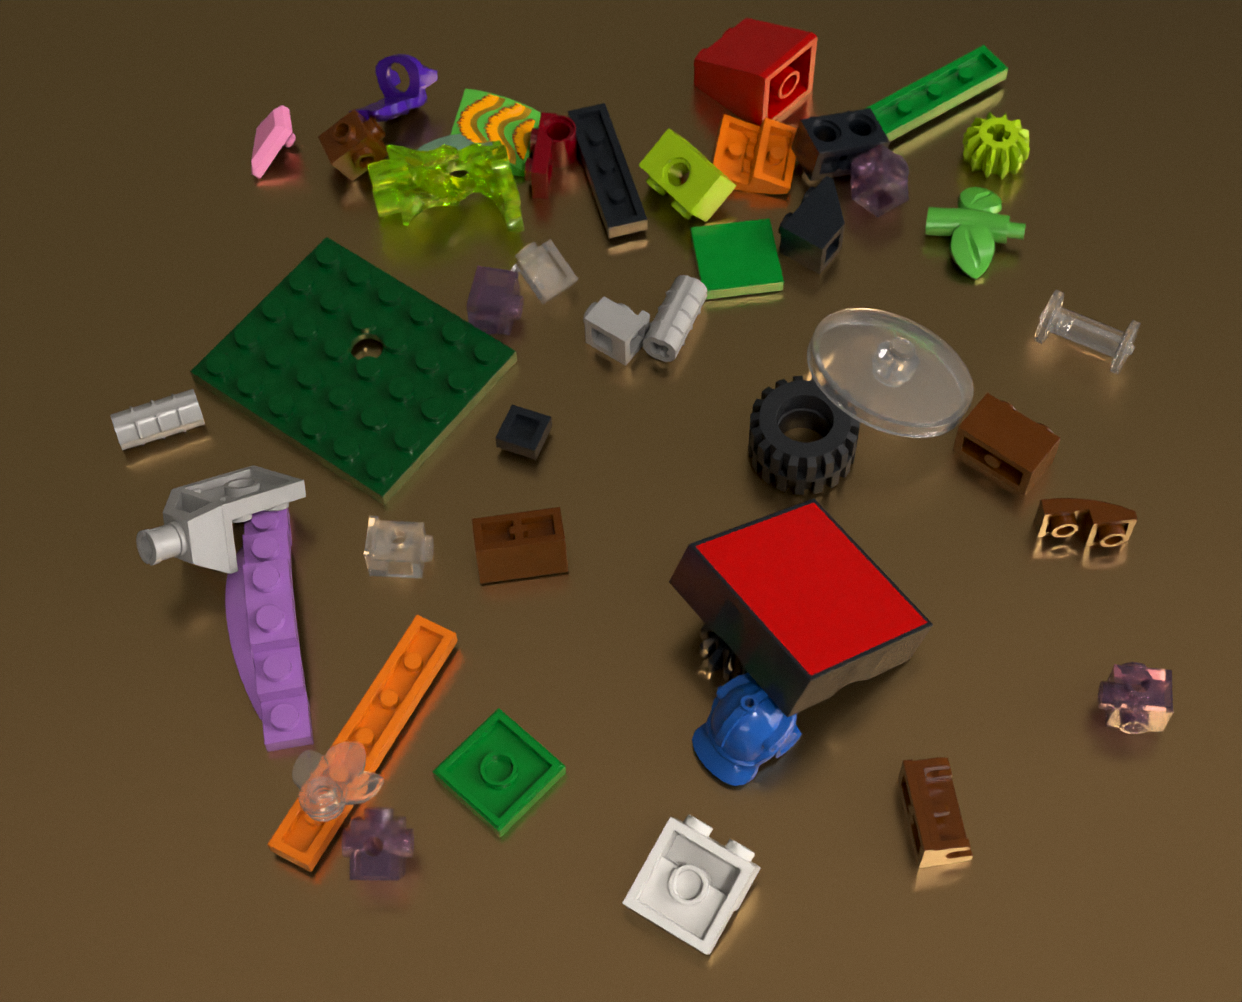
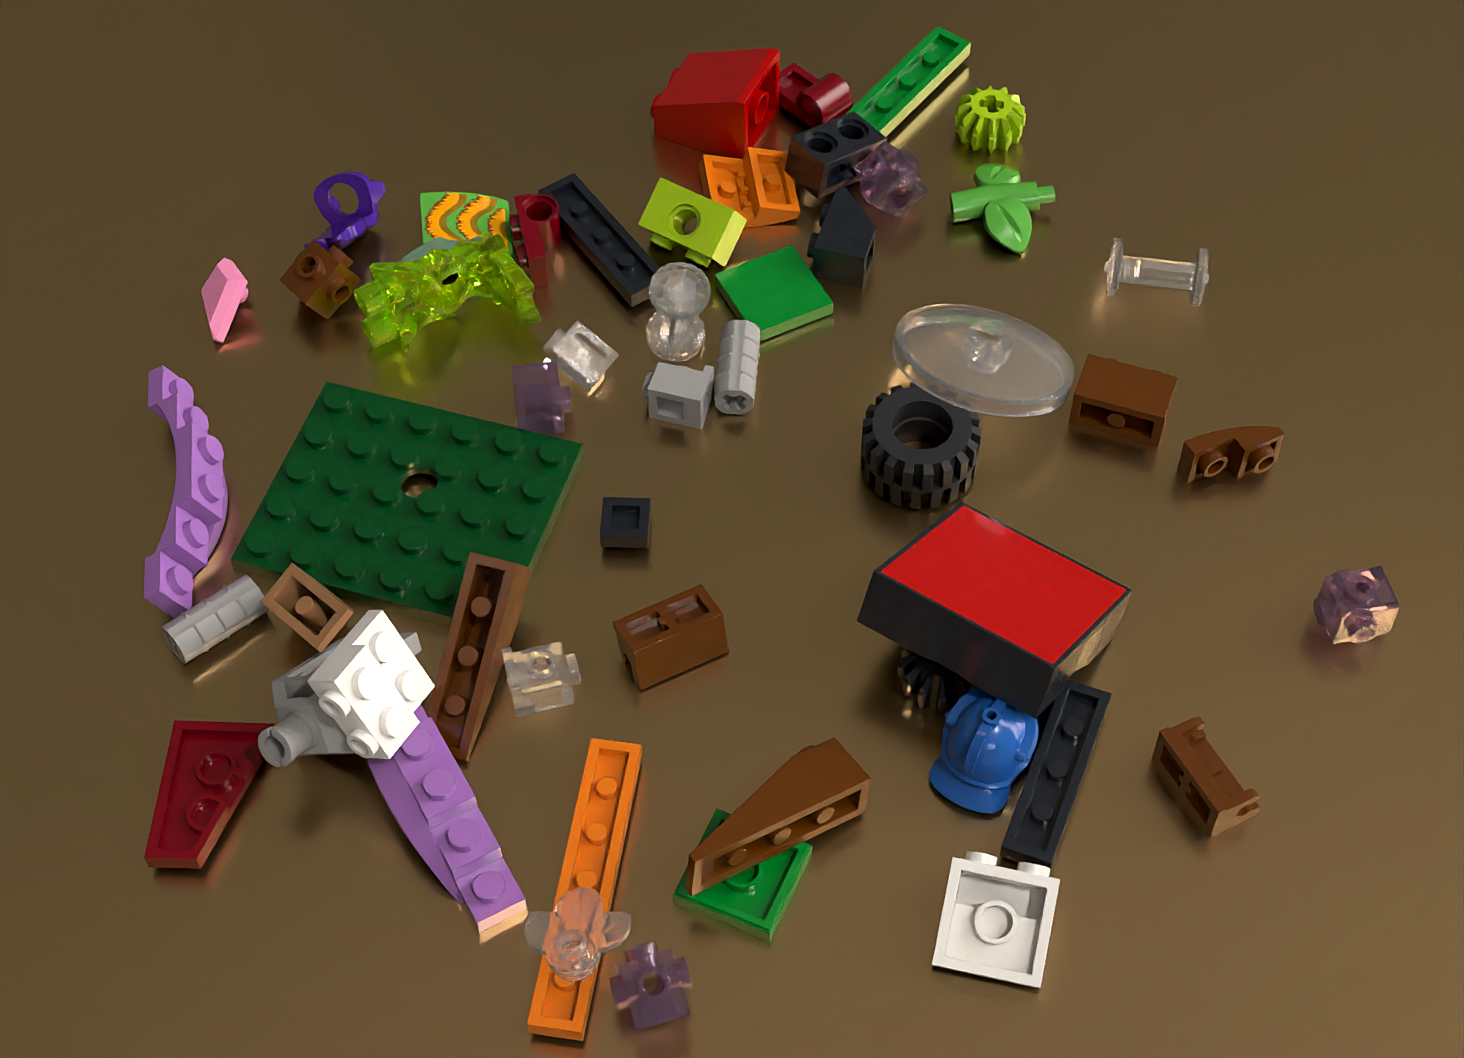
camera: 20 degrees left, 5 degrees down
none -> medium lavender piece [144,365,228,618]
none -> dark red wing [144,720,275,869]
none -> medium nougat slope [261,563,354,653]
none -> white plate [307,610,435,759]
none -> reddish brown slope [427,552,532,761]
none -> clear hose [646,262,711,362]
none -> reddish brown slope [685,737,871,896]
none -> dark red plate [779,62,853,128]
none -> black plate [1000,680,1112,872]

